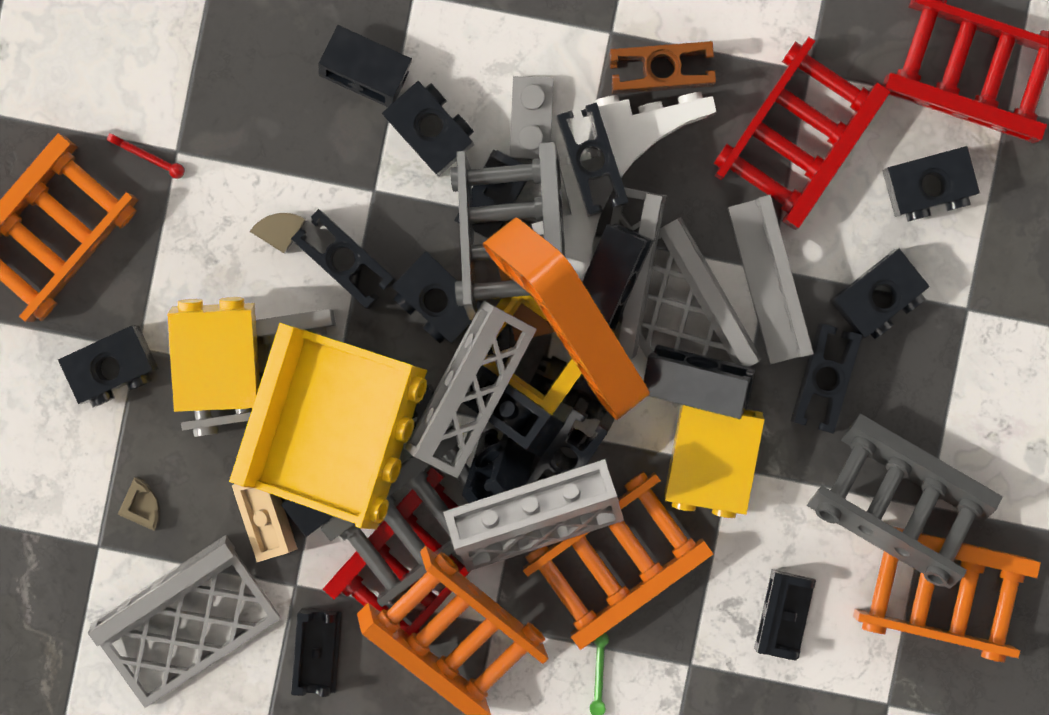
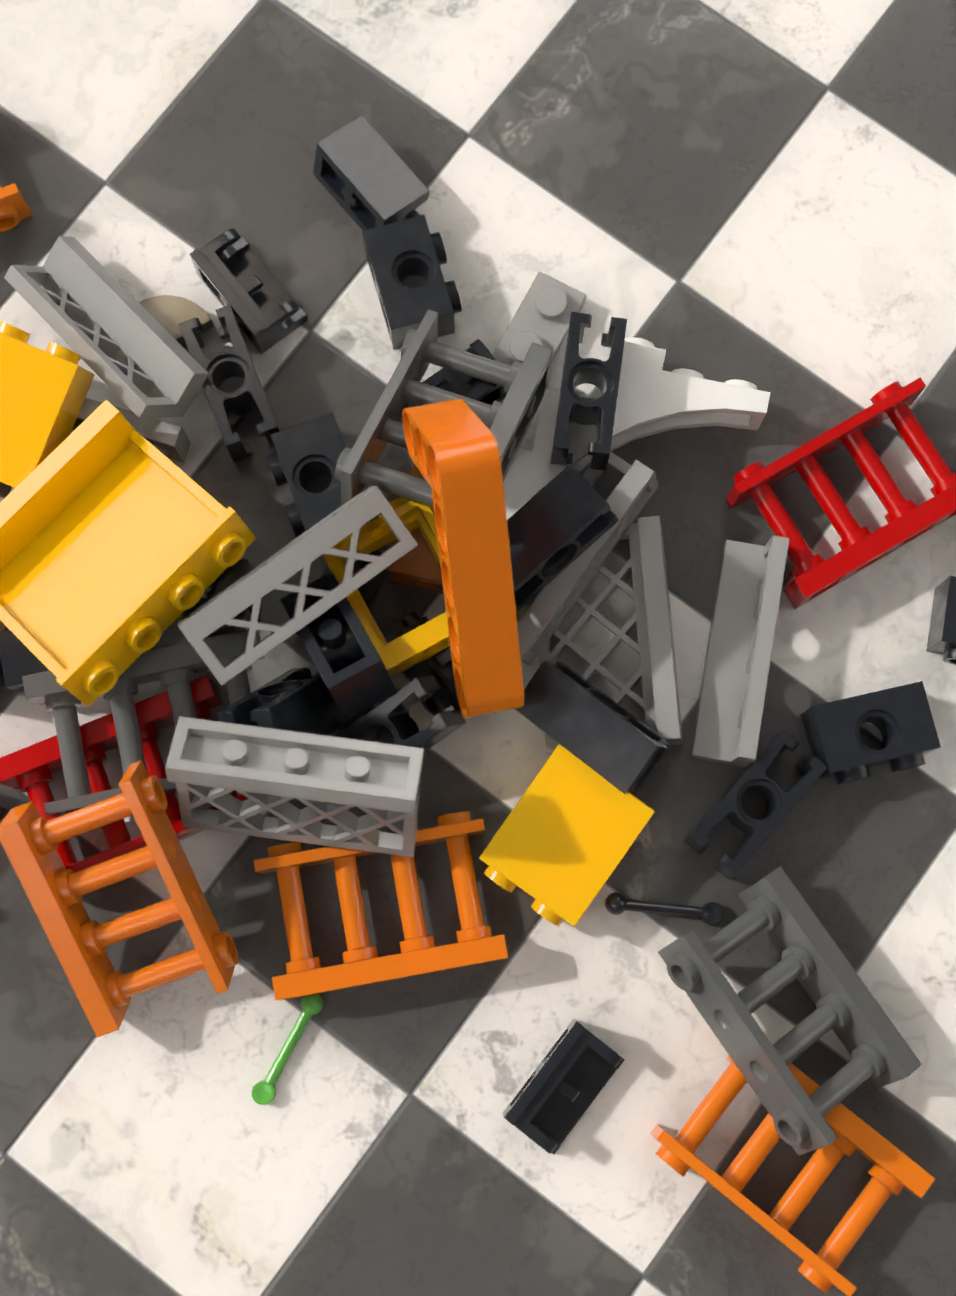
camera: 30 degrees right, 10 degrees down
red hinge [106,133,185,179] -> none
dark orange piece [609,41,716,94] -> none
none -> light grey fence [4,236,209,418]
none -> black hinge [190,228,308,355]
none -> black hinge [605,892,724,925]

